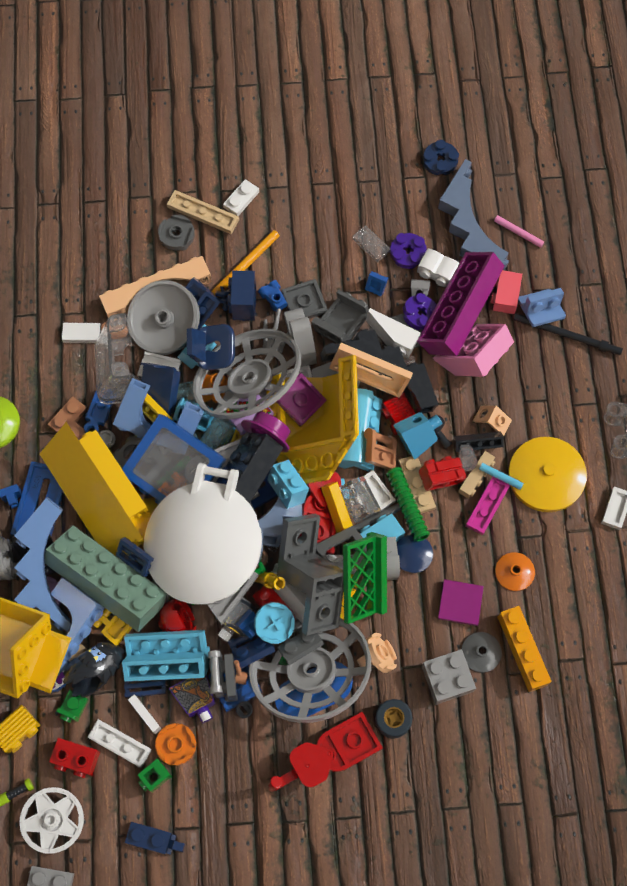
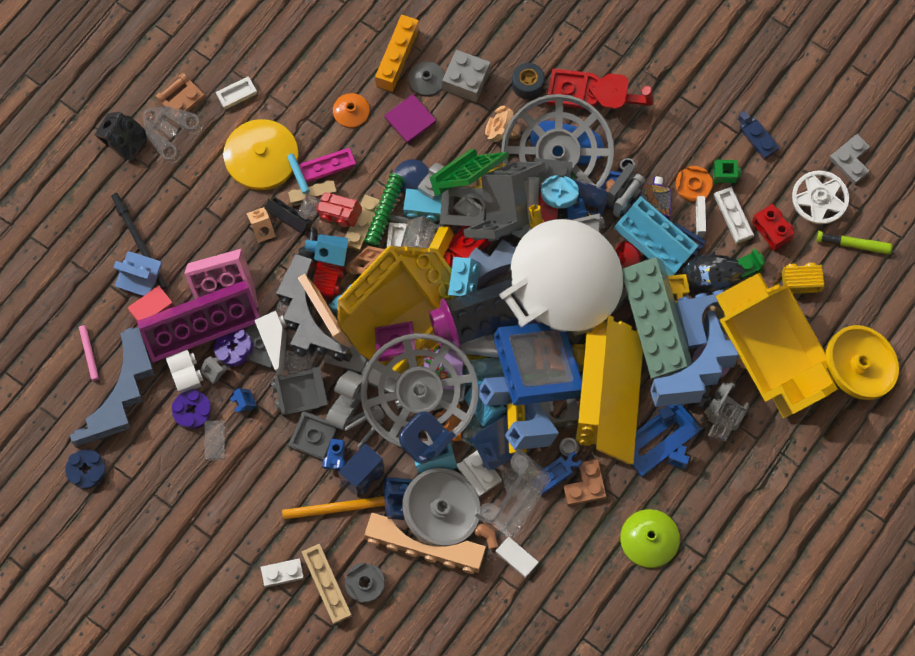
camera: 140 degrees left, 0 degrees up
dark blue tile [115,537,154,577] -> none
dark blue hair [215,286,231,311] -> none

